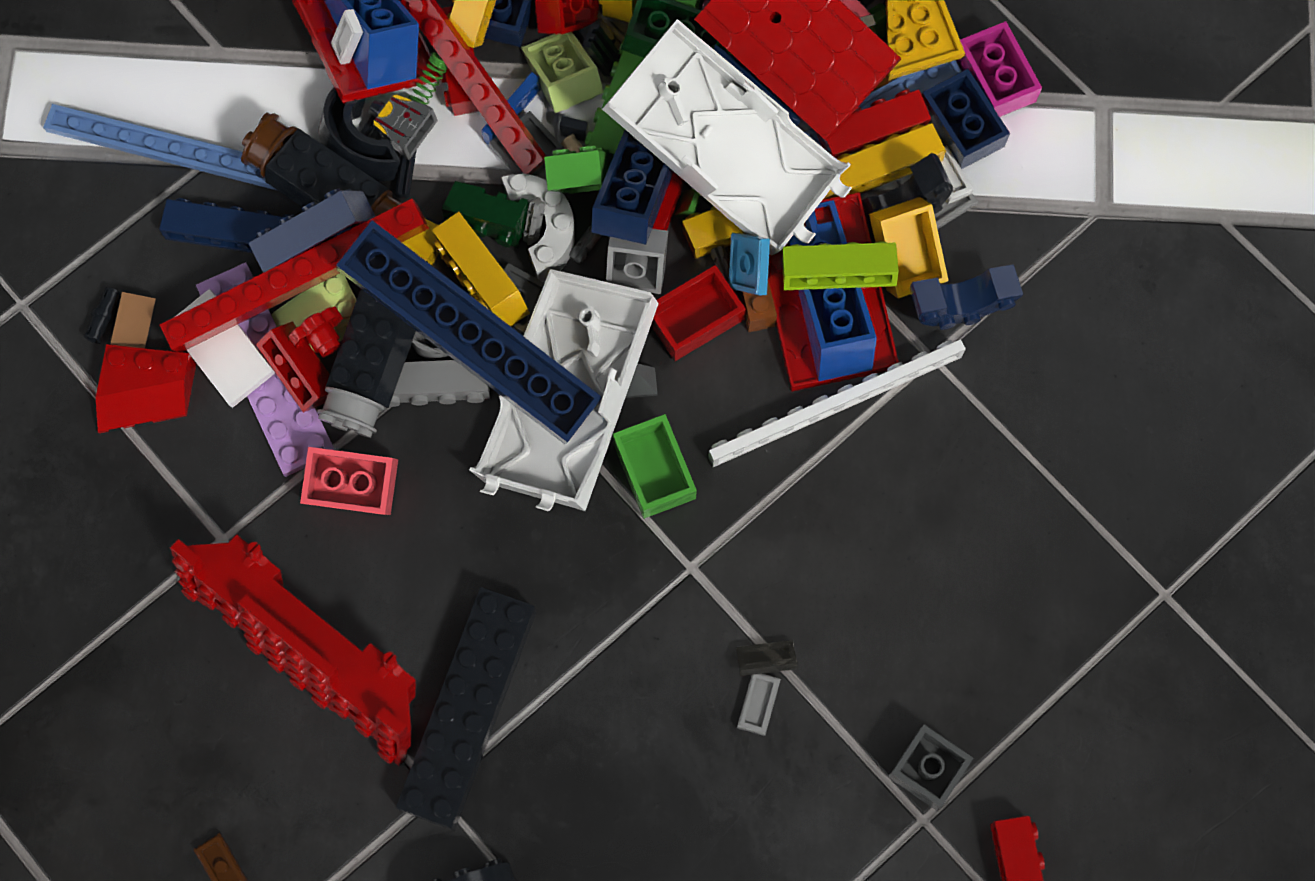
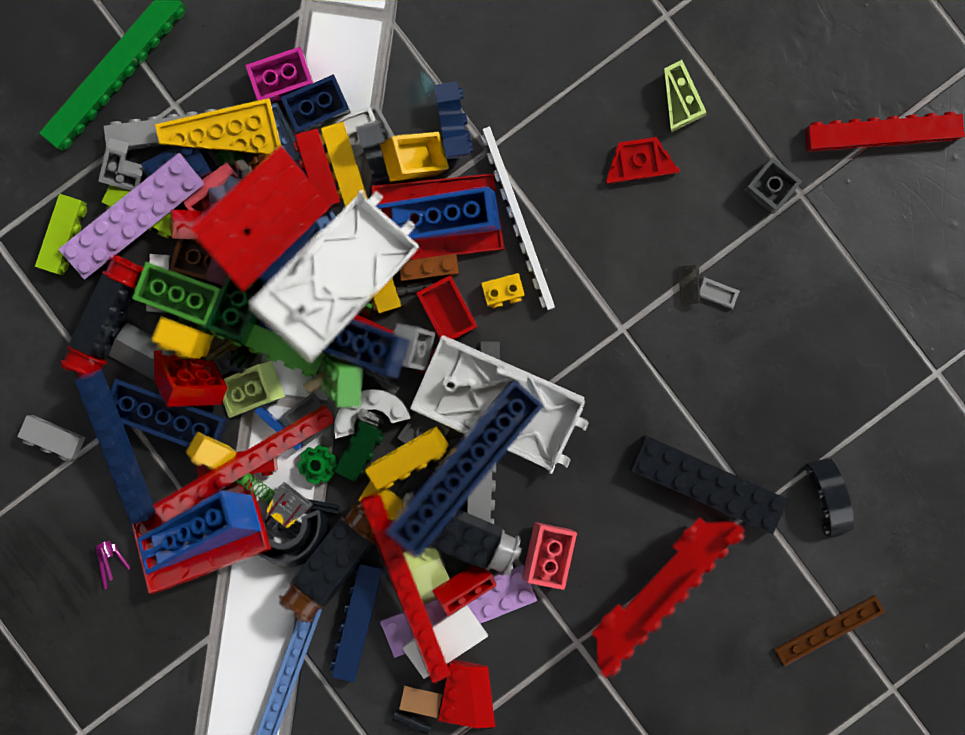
camera: 85 degrees left, 15 degrees up
dark blue brick [249,188,376,273] -> none
red plant [289,306,343,357] -> none
white tile [331,9,363,64] -> none
black tile [560,116,589,142] -> none
bright green piece [613,414,697,519] -> none
dark azure tile [729,233,770,295] -> none
lime brick [782,241,899,290] -> none
none -> green plant [298,445,338,484]
none -> clear light blue slope [420,71,436,98]
none -> yellow brick [481,273,525,308]
none -> red wing [606,137,680,184]
none -> yellowish green wedge [664,60,707,132]

